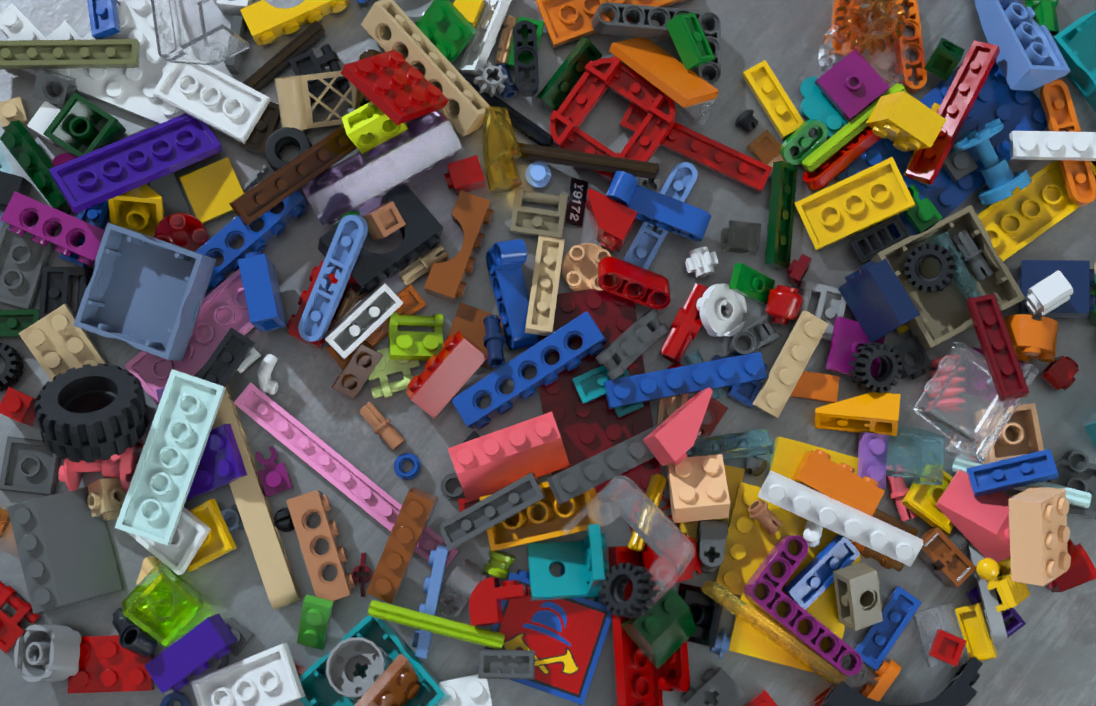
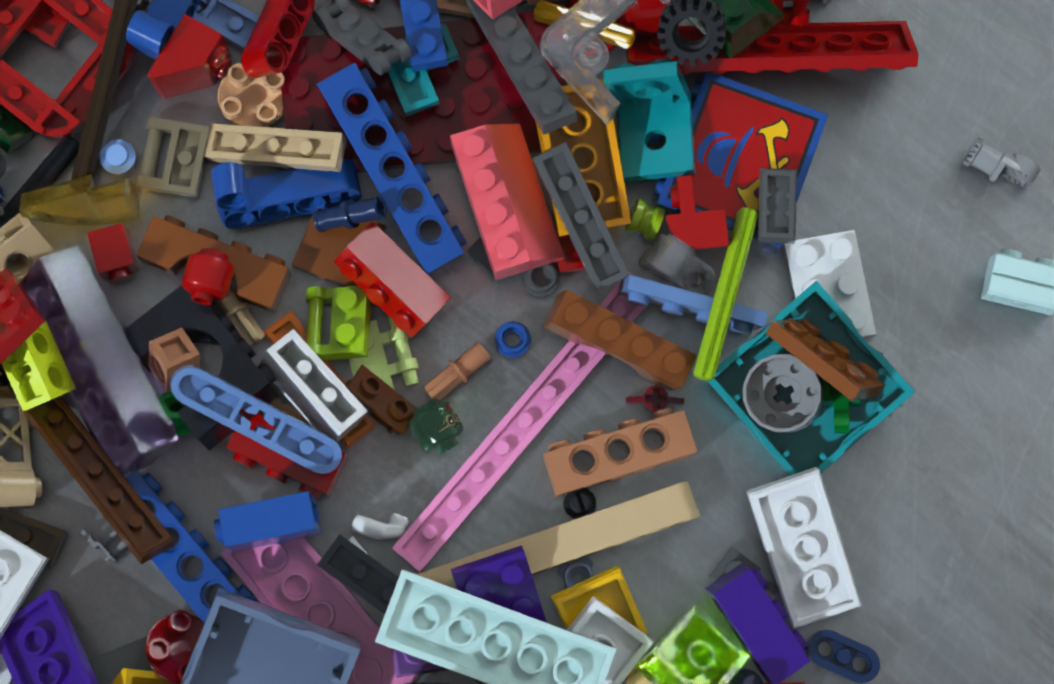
camera: 90 degrees left, 0 degrees up
yellow tile [180,157,244,225] -> none
magenta plate [256,446,293,498] -> none
black tyre [264,127,312,171] -> none
bright green plate [297,594,333,650] -> none
black sticker [565,177,588,227] -> none
none -> red head [182,248,235,305]
none -> clear green head [409,398,464,454]

